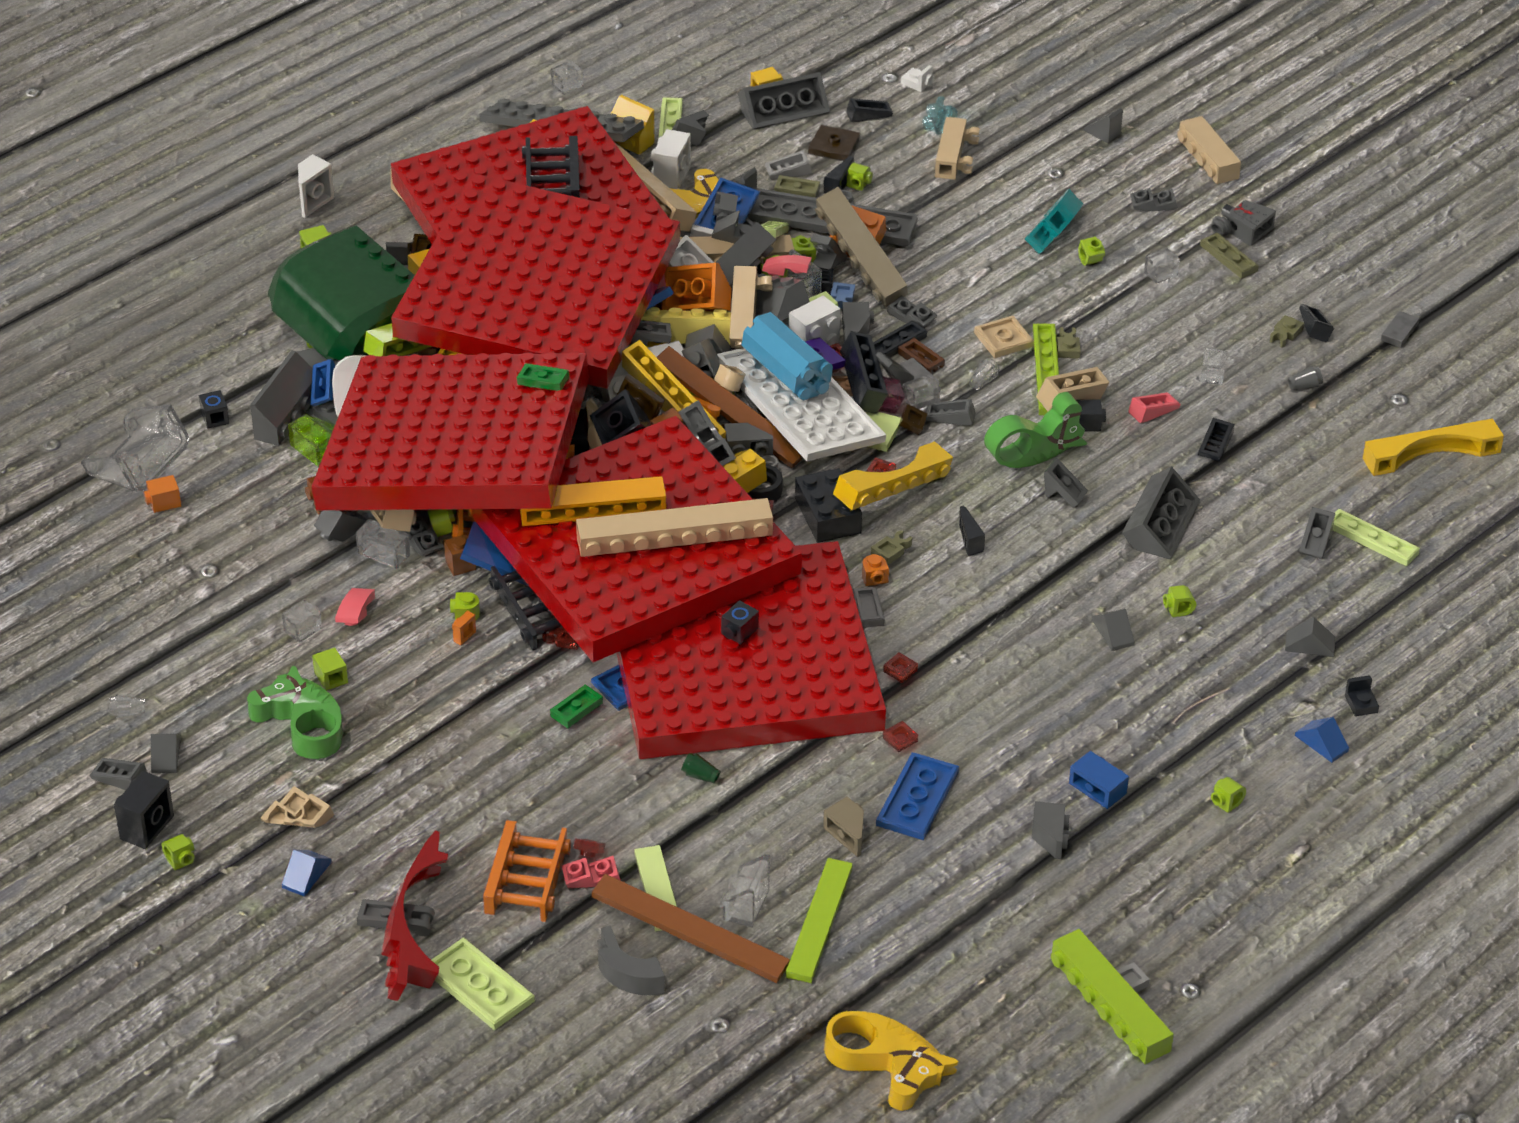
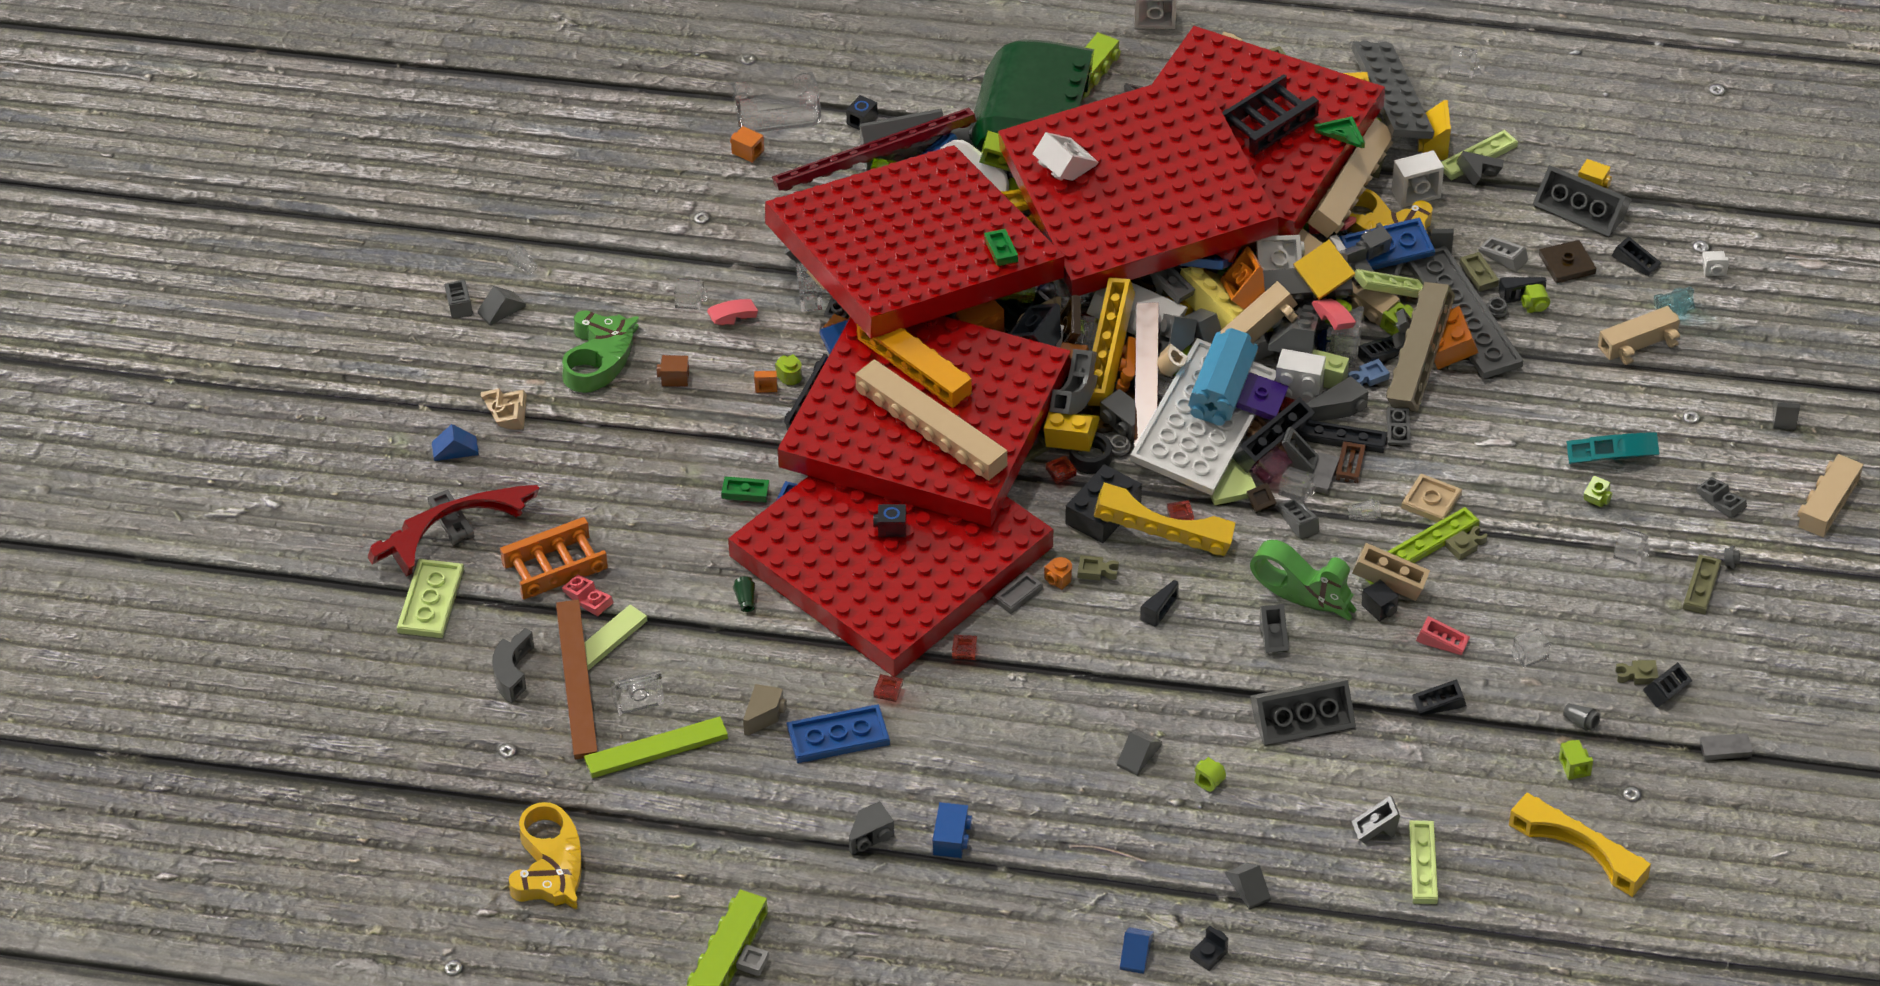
camera: 55 degrees right, 5 degrees up
black brick [114,771,174,850] -> none
lime plate [162,834,195,870] -> none
lime brick [312,647,348,691] -> none
clear red plate [573,838,606,857] -> none
lime plate [1211,777,1246,813] -> none
dark grey torso [1221,200,1276,246] -> none
none -> dark orange brick [657,355,690,387]
none -> dark red plate [772,107,977,191]
none -> white slope [1033,132,1098,181]
none -> yellow tile [1293,239,1355,300]
none -> green tile [1314,116,1365,148]
none -> lime brick [1559,740,1593,780]

